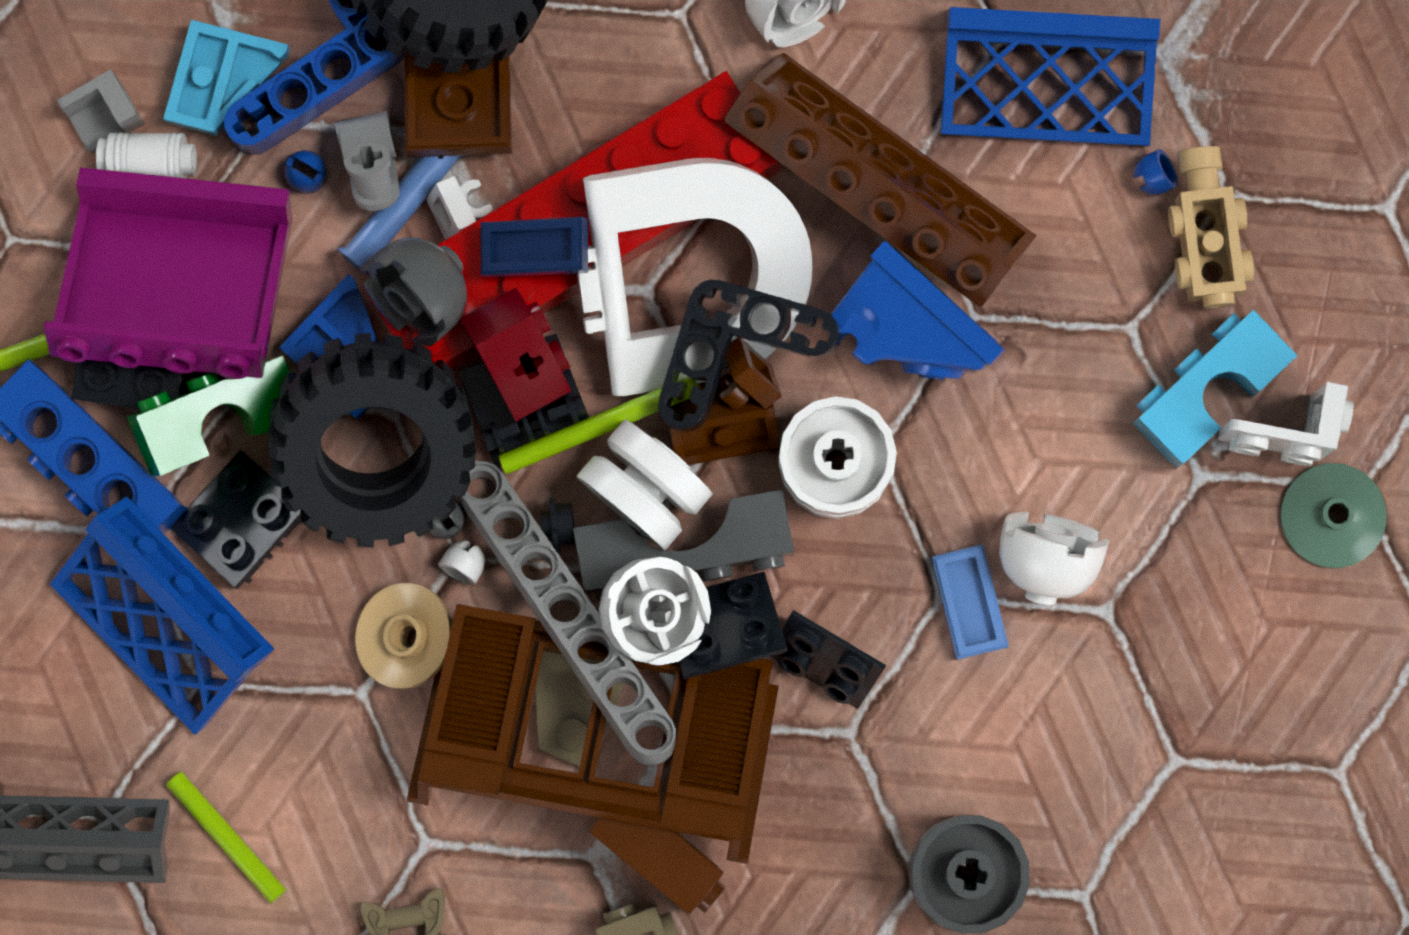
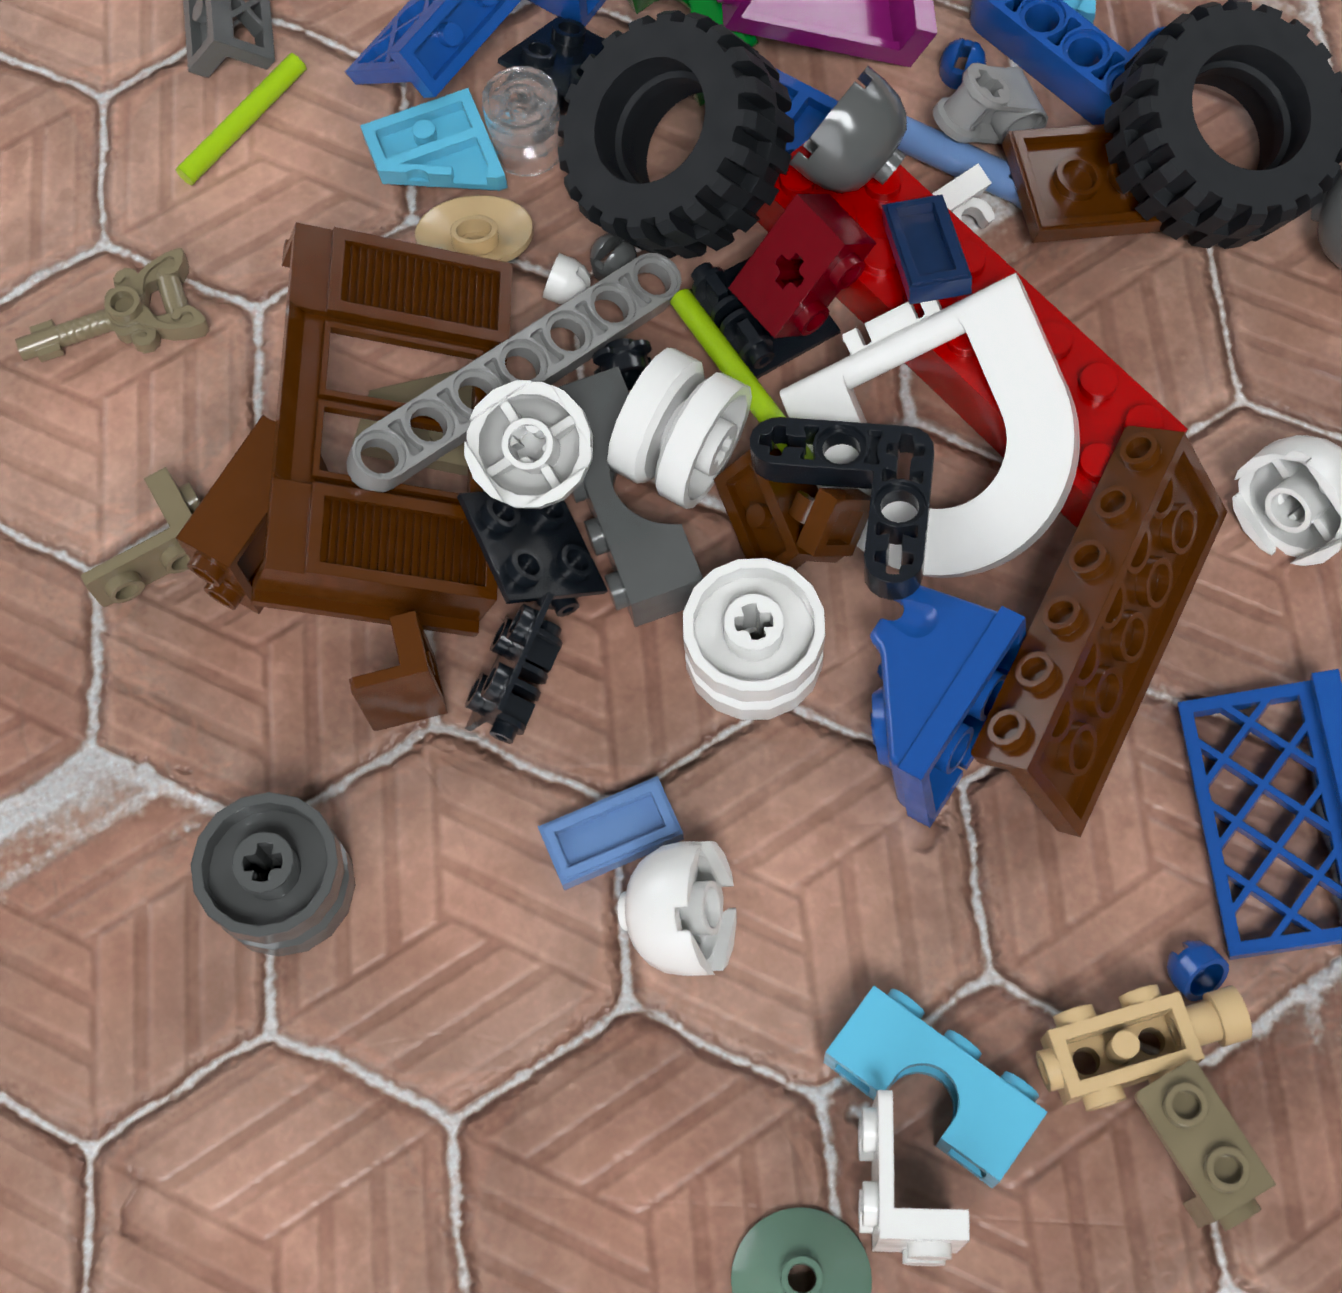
camera: 85 degrees right, 15 degrees down
none -> reddish brown panel [349,611,448,731]
none -> medium azure wing [360,88,508,191]
none -> clear wheel [482,66,564,177]
none -> dark tan bracket [1135,1060,1276,1231]

